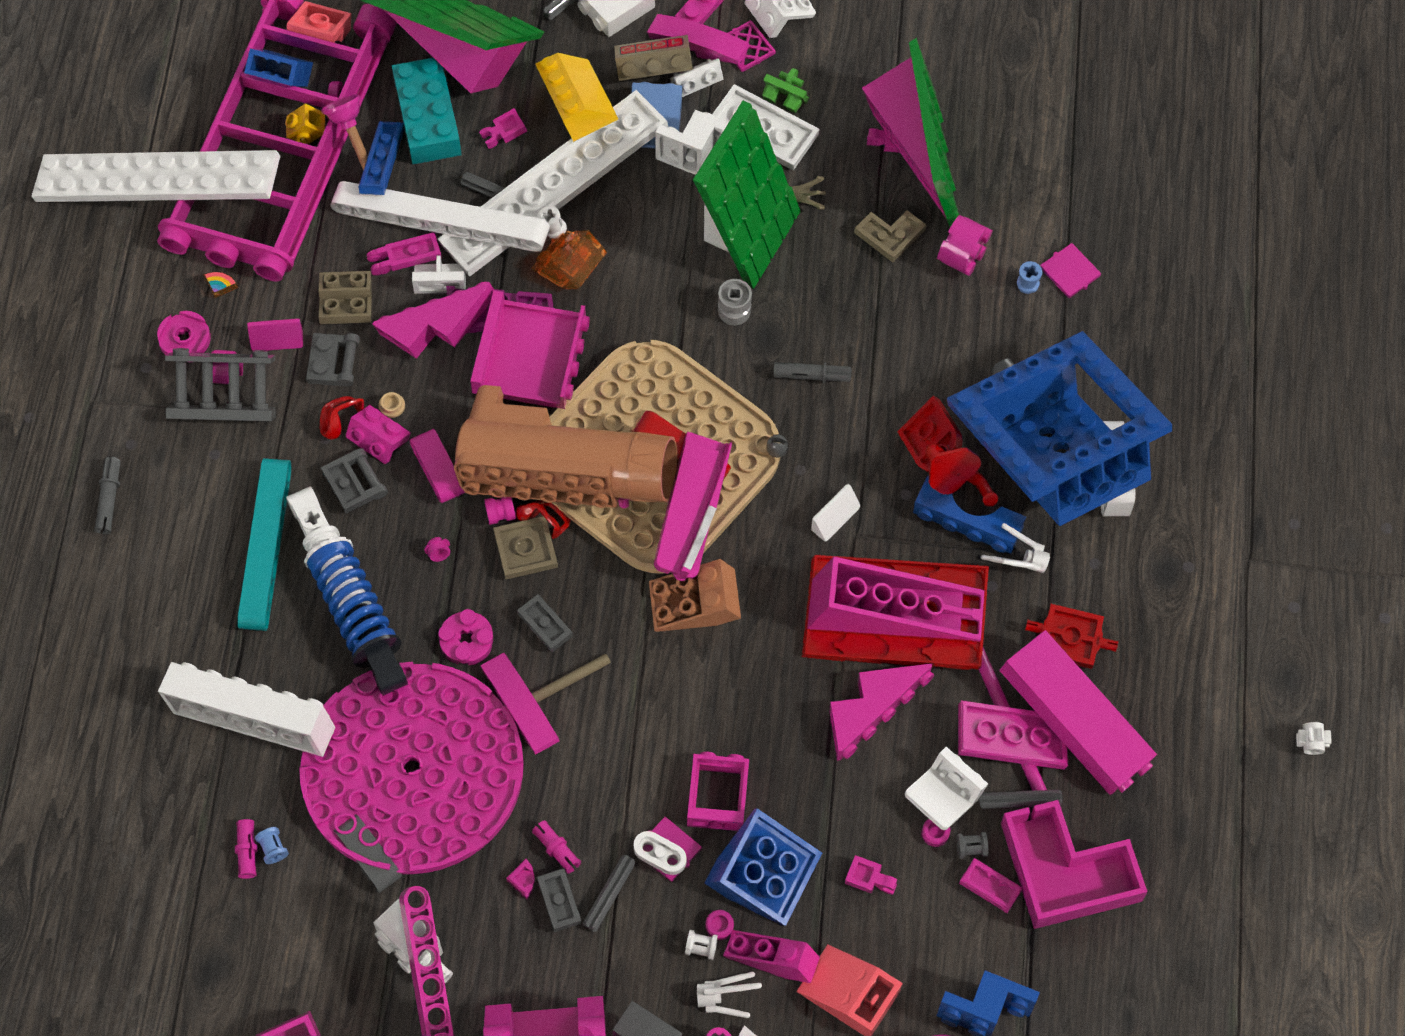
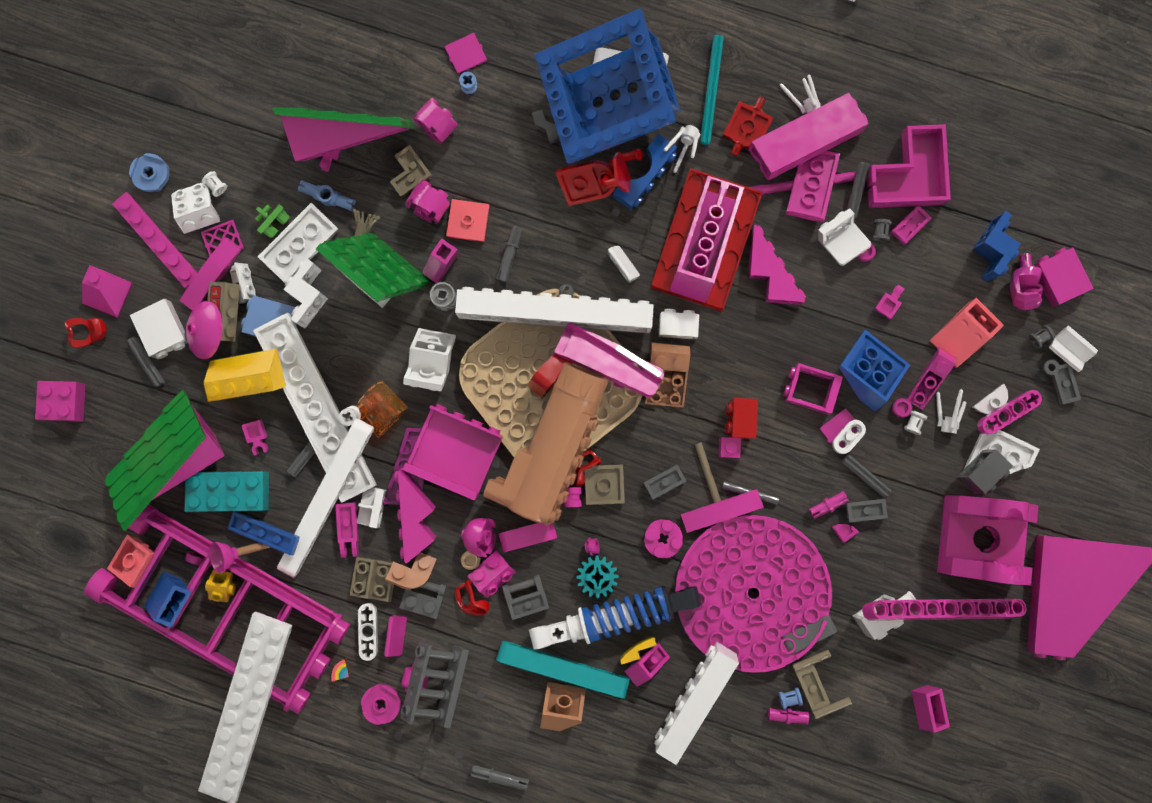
camera: 75 degrees left, 20 degrees up
none -> dark pink dish [186,301,222,359]
none -> white bush [202,171,228,197]
none -> medium blue pin [298,180,356,211]
none -> white beam [358,603,378,661]
none -> nougat plate [385,552,437,590]
none -> white bracket [403,328,456,391]
none -> dark pink brick [405,180,450,224]
none -> dark pink slope [422,238,459,284]
none -> coral plate [446,199,490,242]
none -> white brick [455,287,654,333]
none -> dark pink cylinder [461,518,496,557]
none -> nougat slope [540,682,586,731]
none -> teal gear [576,555,619,598]
none -> yellow slope [620,636,656,664]
none -> dark pink slope [625,642,670,687]
none -> white brick [659,309,699,339]
none -> teal axle [700,35,724,145]
none -> dark pink brick [718,437,741,458]
none -> dark grey bar [721,481,779,505]
none -> red brick [725,398,758,440]
none -> white plant [779,75,821,114]
none -> dark tan plate [792,650,852,719]

